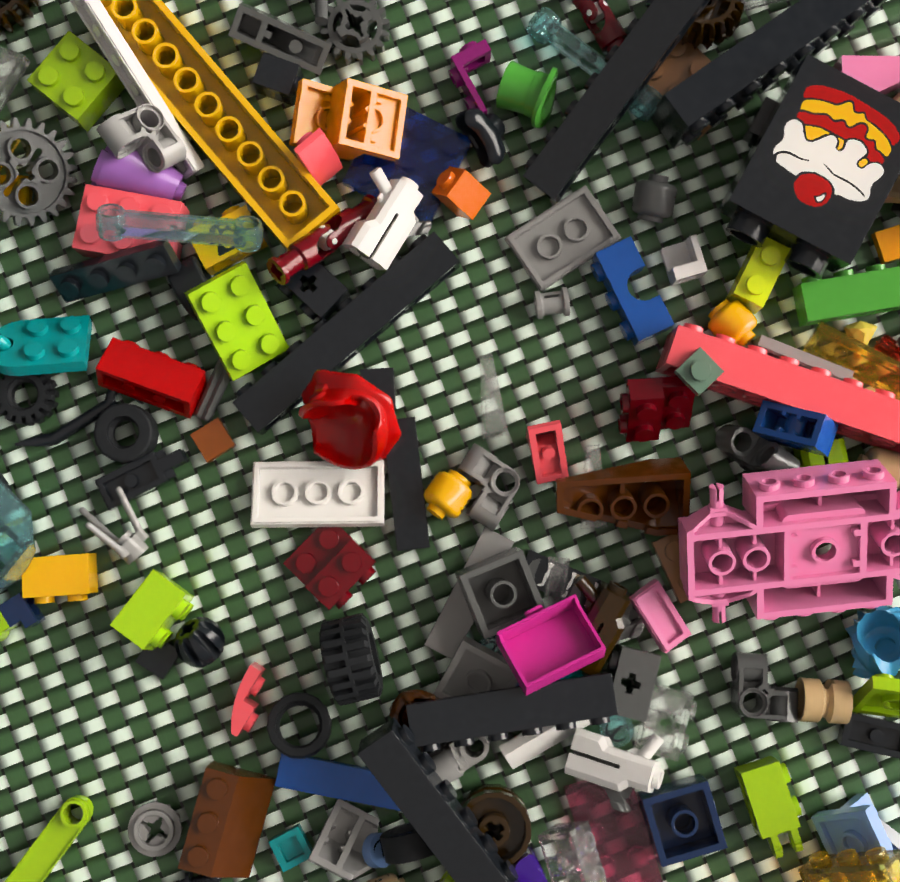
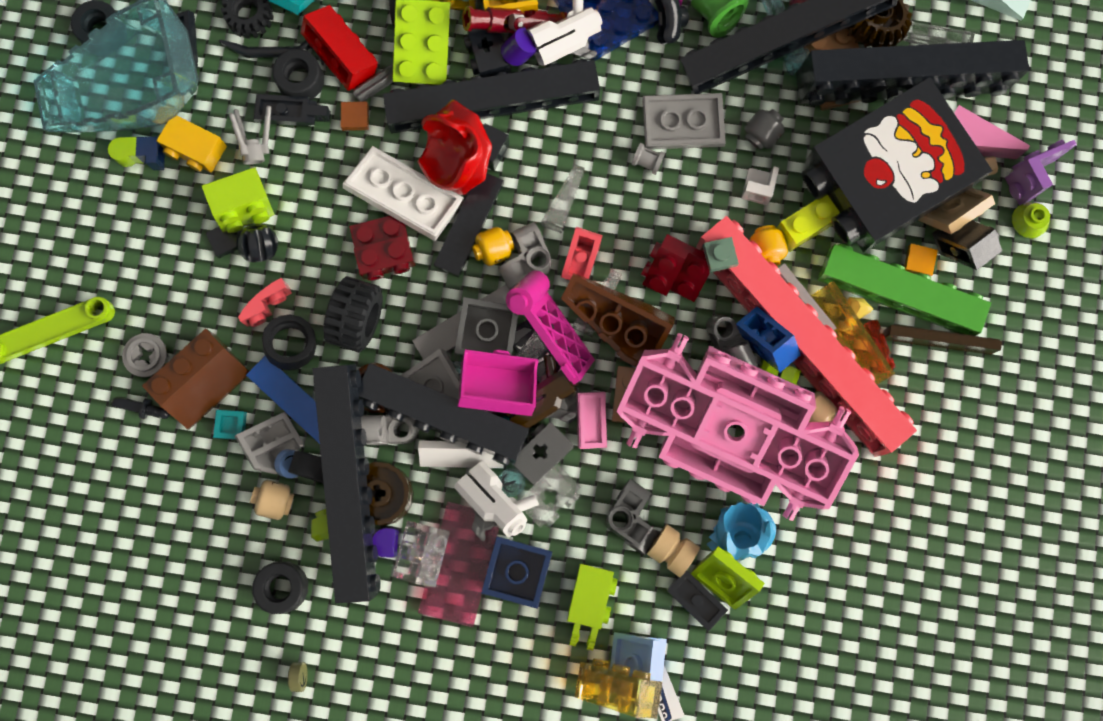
camera: 30 degrees right, 5 degrees down
orange brick [431,166,491,220] -> none
blue arch [590,236,674,346] -> none
none -> dark purple brick [501,27,537,66]
none -> dark pink piece [506,270,595,385]

